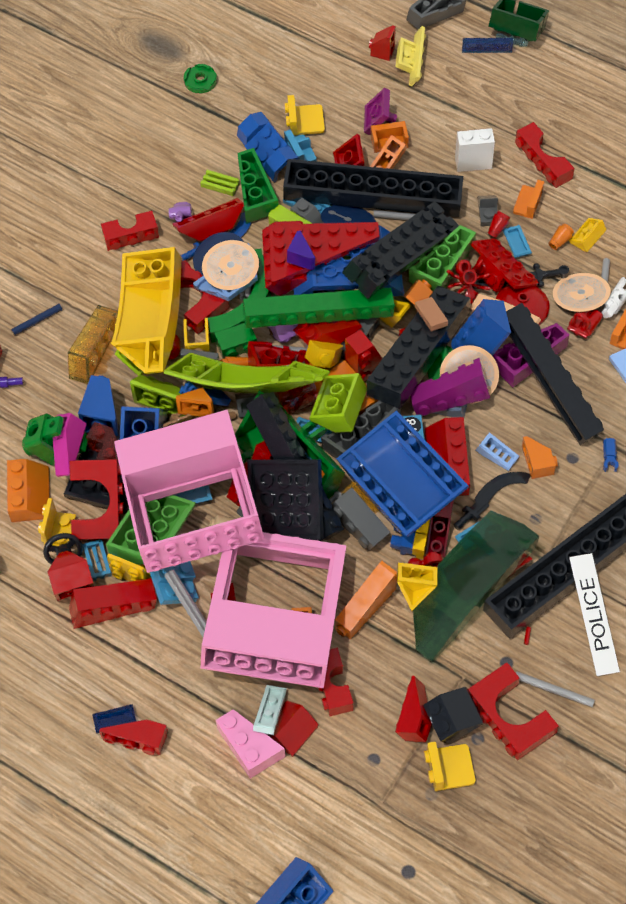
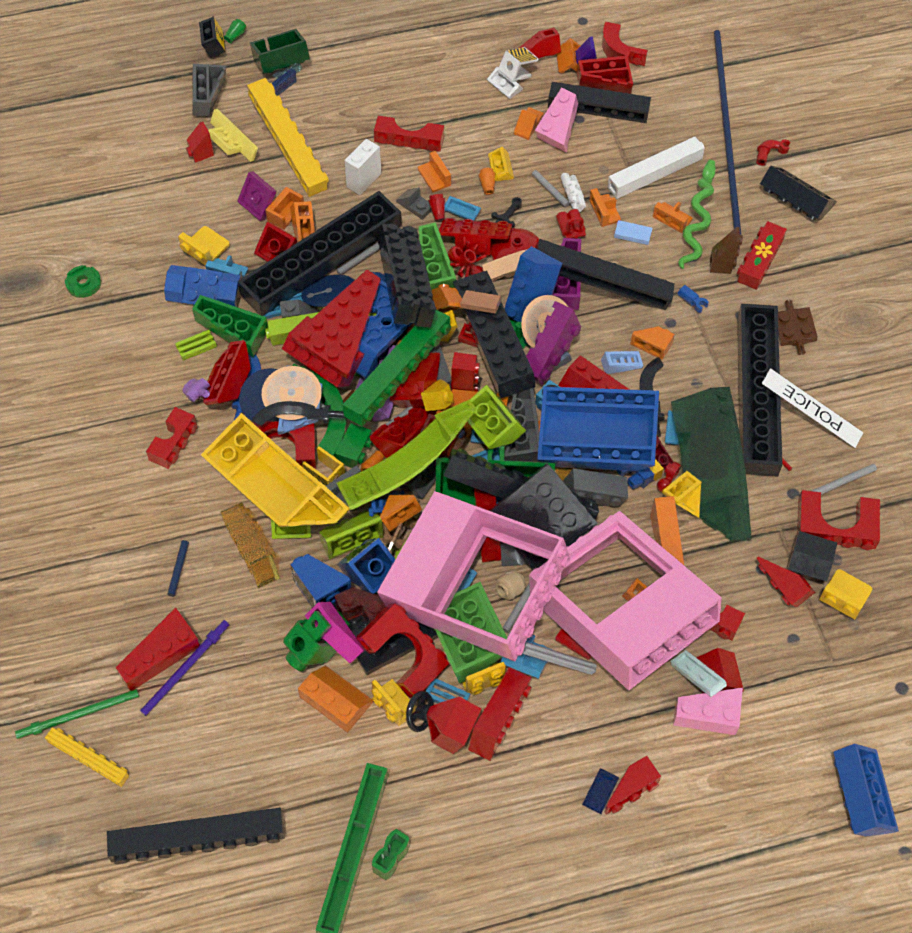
camera: 50 degrees left, 0 degrees up
dark purple slope [287,231,315,270] -> none
light nougat piece [553,273,611,312] -> none
none -> yellow brick [247,78,329,197]
none -> black sword [252,401,347,425]

